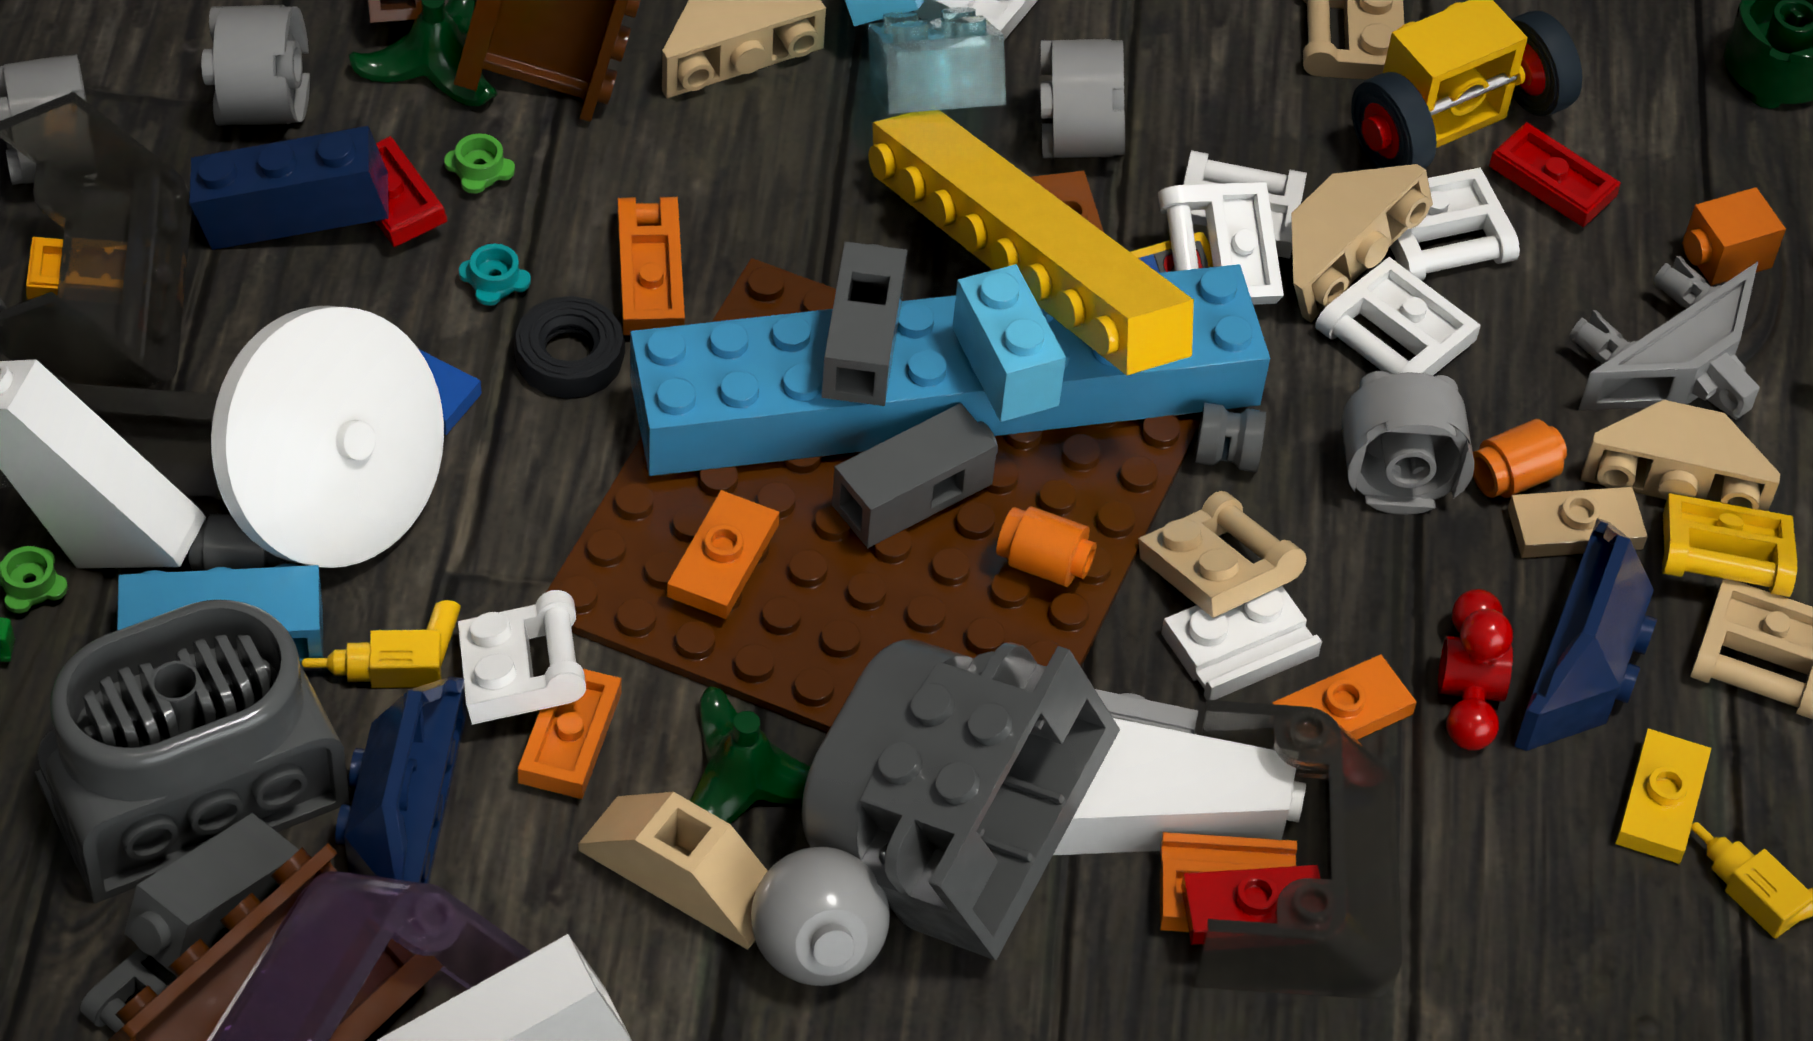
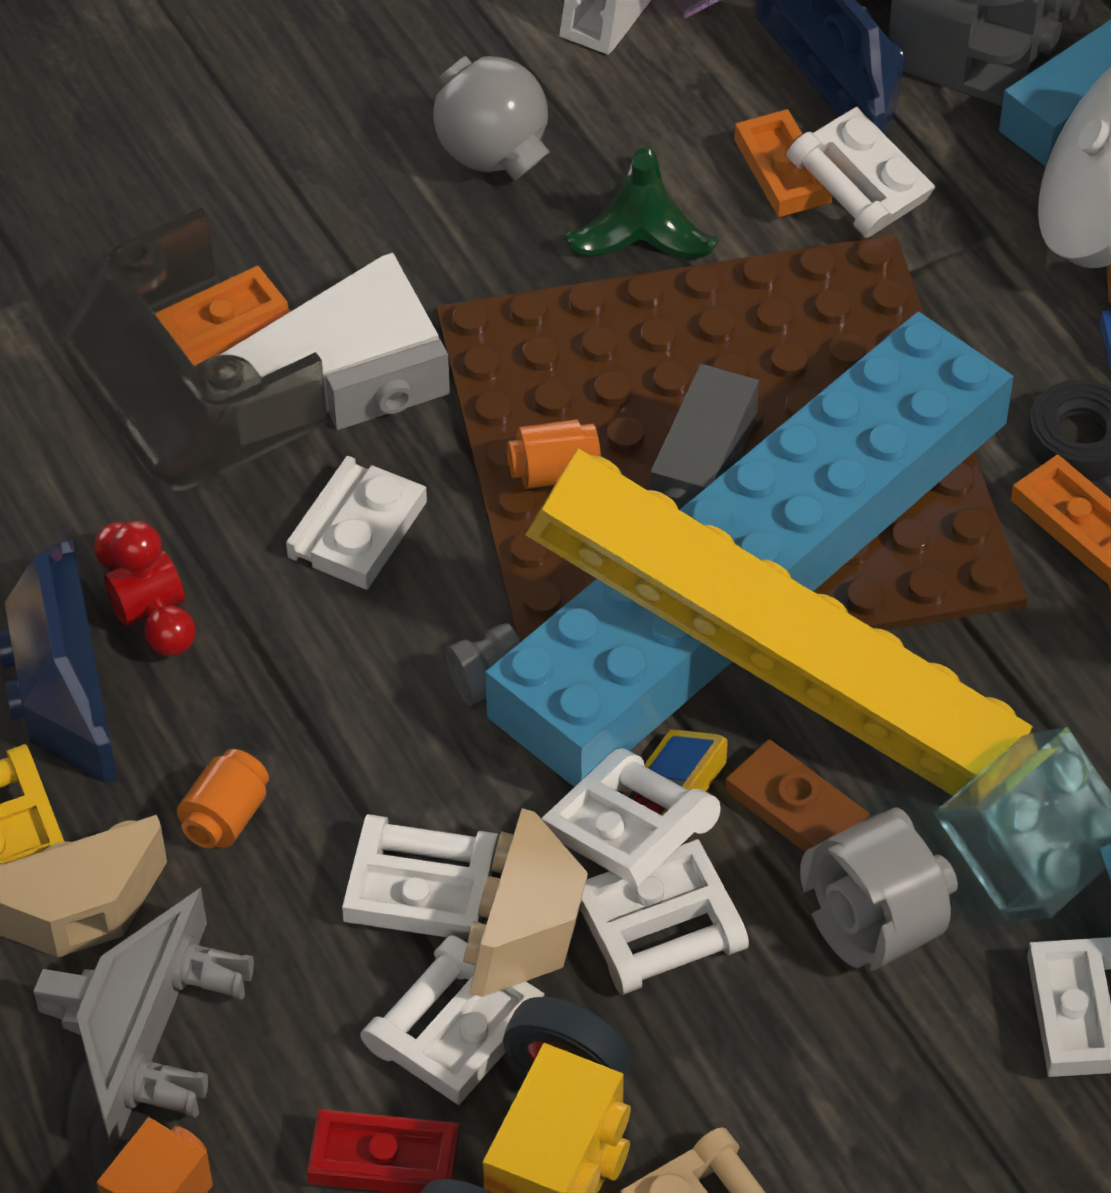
camera: 150 degrees right, 0 degrees up
yellow piece [301,600,461,688] -> none
tan slope [578,792,767,950] -> none
orange plate [667,490,780,619] -> none
dark grey brick [802,639,1120,961] -> none
dark grey brick [822,241,907,406] -> none
medium azure brick [952,264,1066,422] -> none
tan plate [1138,491,1307,618] -> none
red plate [1181,865,1330,945] -> none
orange plate [1269,654,1417,763] -> none
light grey brick [1341,371,1474,515] -> none
tan plate [1508,487,1648,558] -> none

